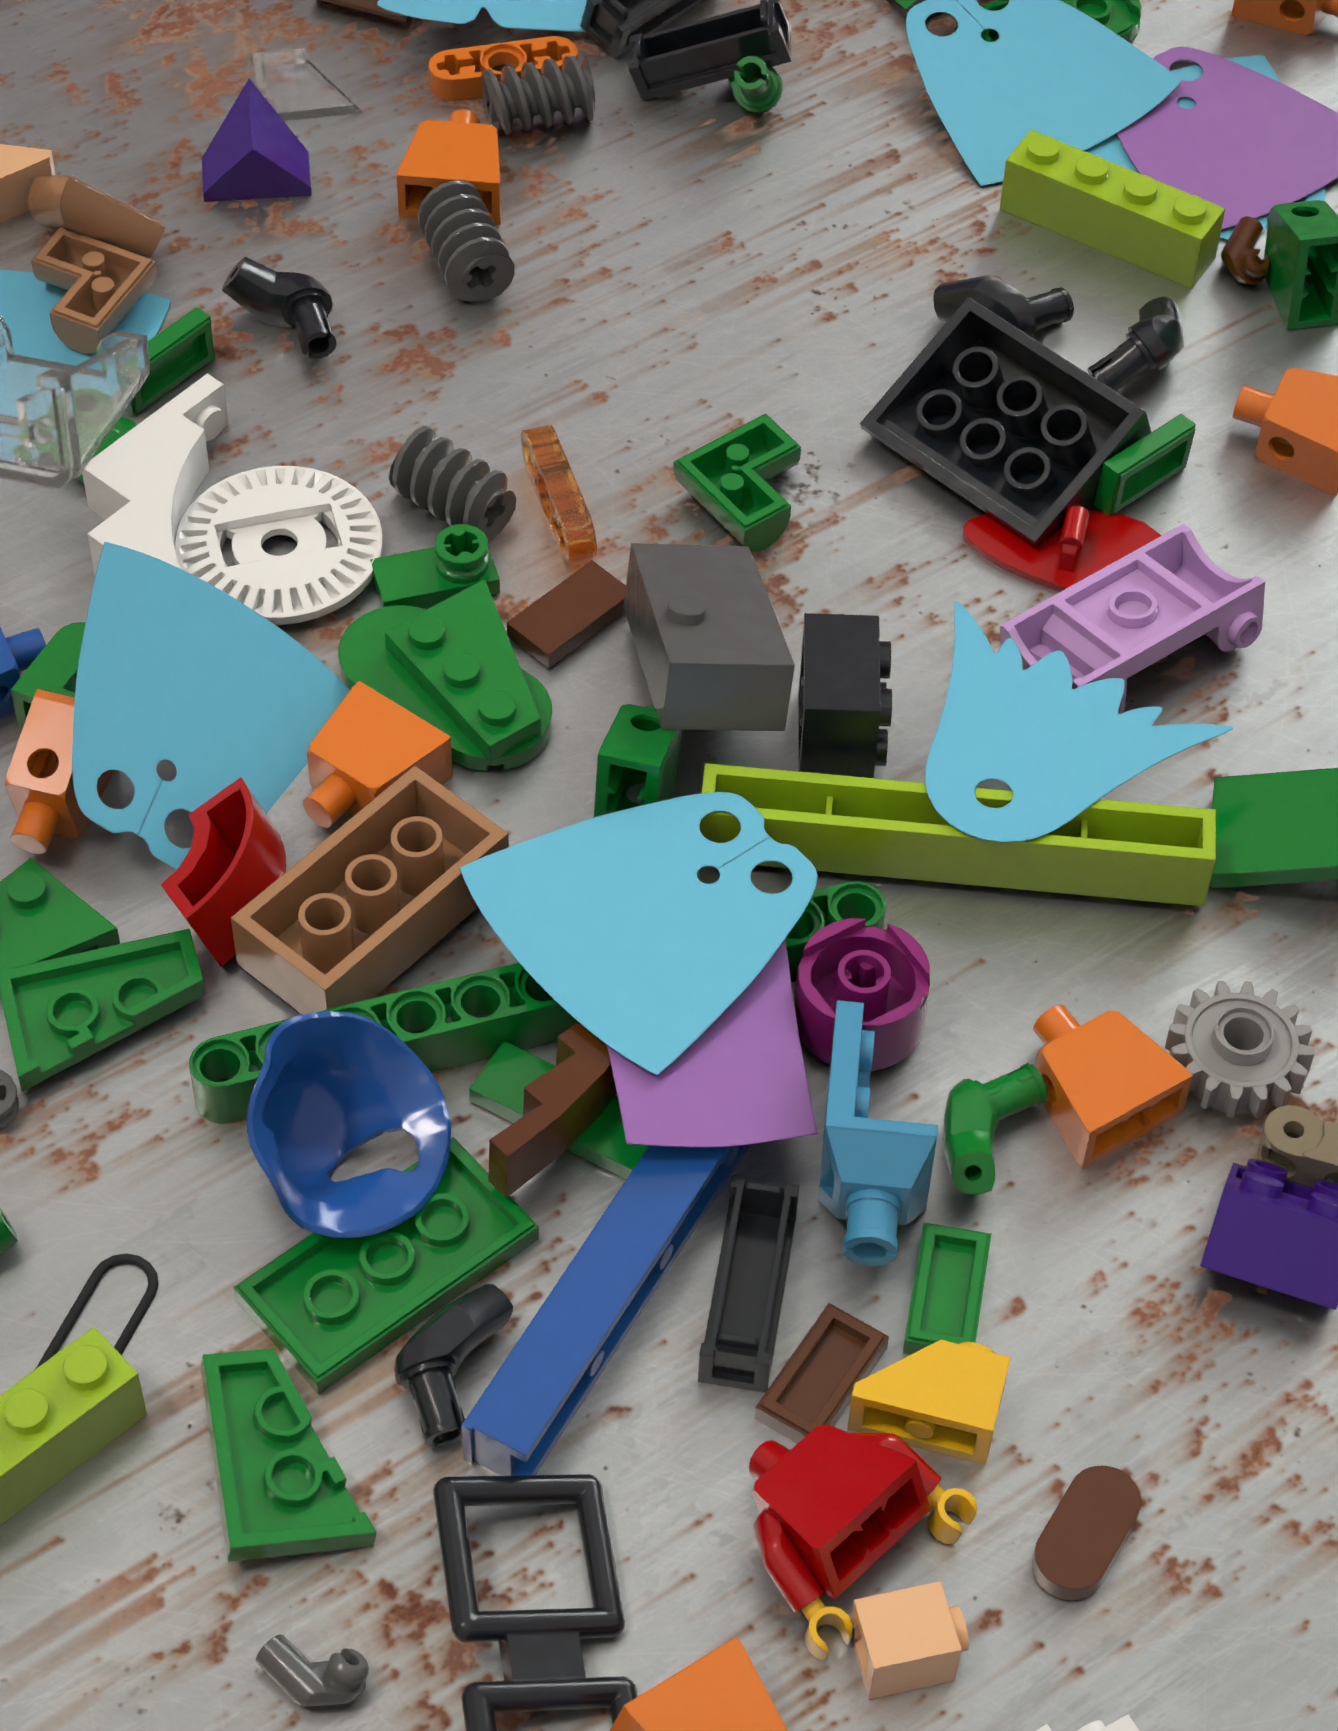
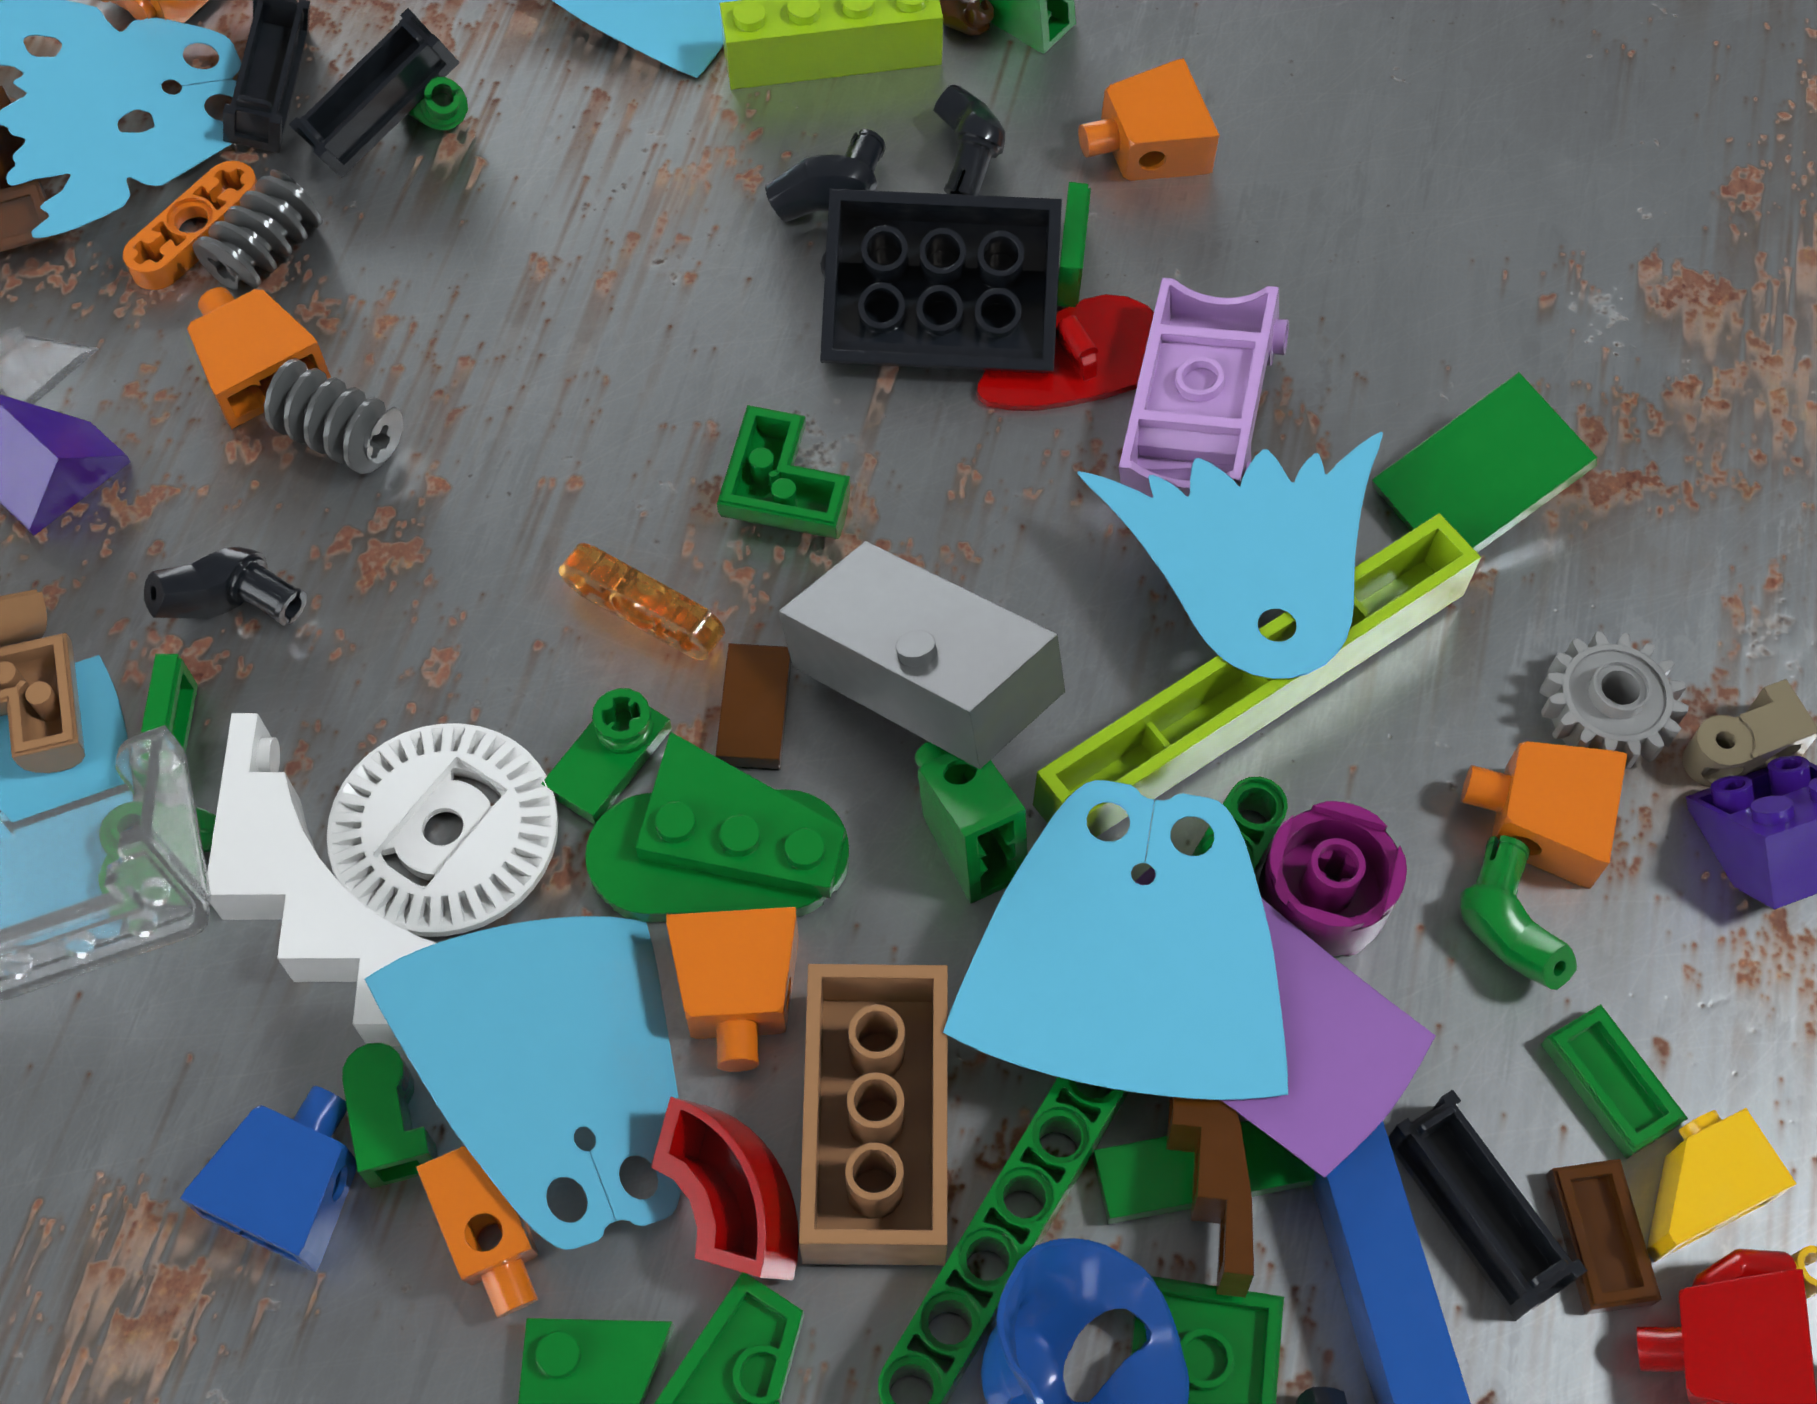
camera: 40 degrees left, 10 degrees up
dark grey piece [389,426,516,542] -> none
black brick [798,613,892,778] -> none
dark azure plate [818,1000,938,1266] -> none

